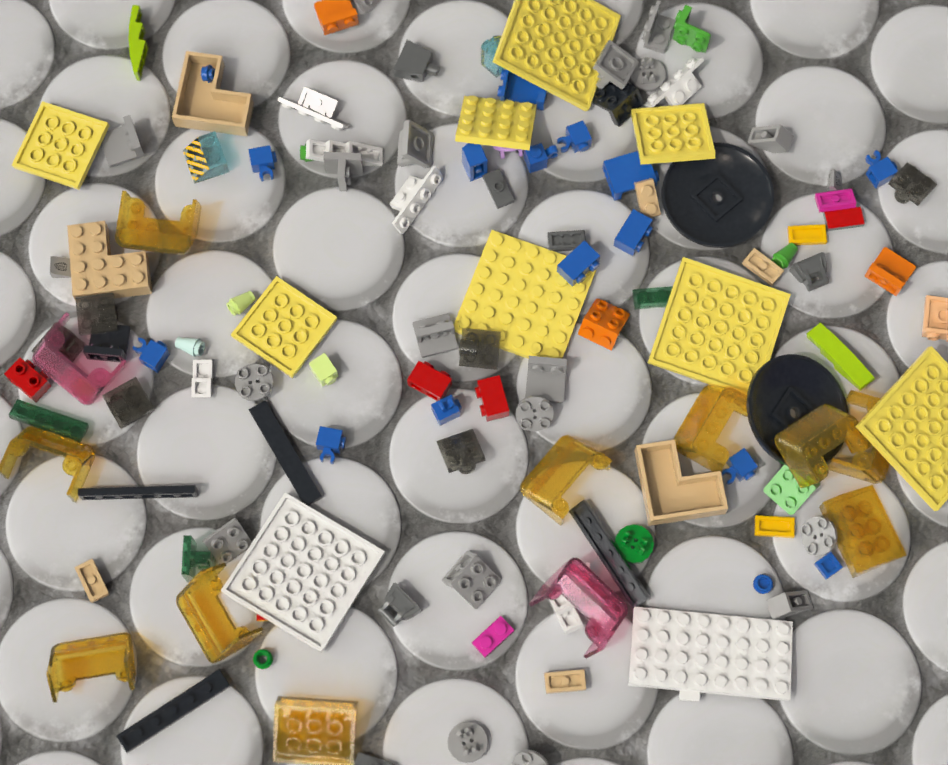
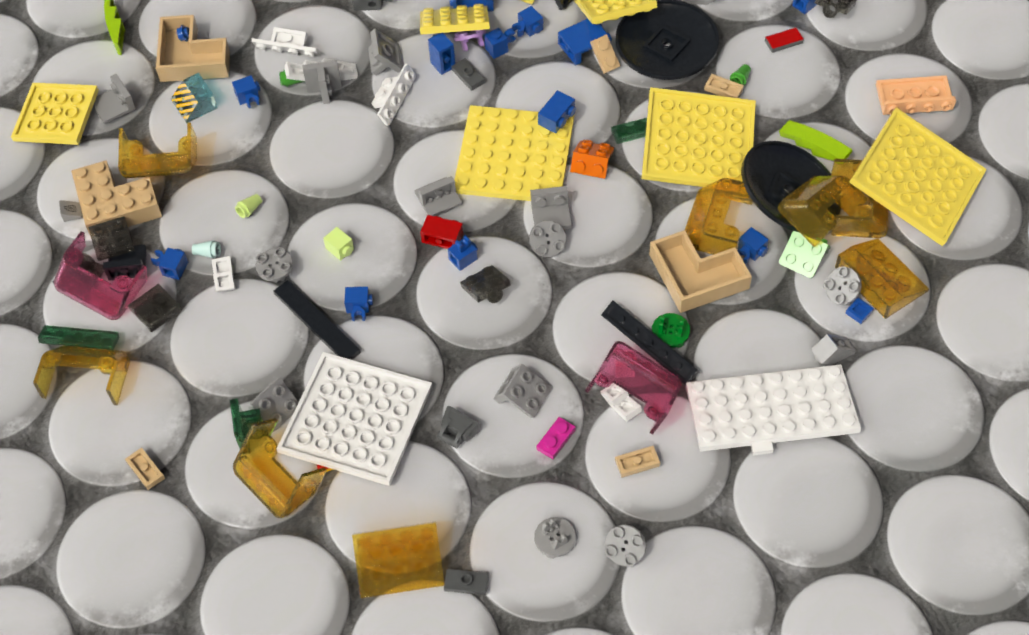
camera: 10 degrees left, 15 degrees down
red brick [4,358,52,403] -> none
clear yellow windscreen [46,633,136,703] -> none
black tile [78,485,198,500] -> none
black tile [116,669,231,753] -> none
light yellow plate [231,276,338,378] -> none
green plate [253,649,273,669] -> none
clear smoke plate [459,328,501,370] -> none
red brick [474,375,509,422] -> none
clear yellow windscreen [520,435,612,526] -> none
dark grey plate [547,230,586,252] -> none
blue brick [613,209,653,256] -> none
blue plate [753,574,773,594] -> none
yellow tile [754,515,795,538] -> none
yellow tile [787,224,827,245] -> none
dark grey piece [789,252,829,292] -> none
dark pink plate [815,188,856,213] -> none
light grey slope [827,169,842,192] -> none
orange bracket [864,247,916,297] -> none

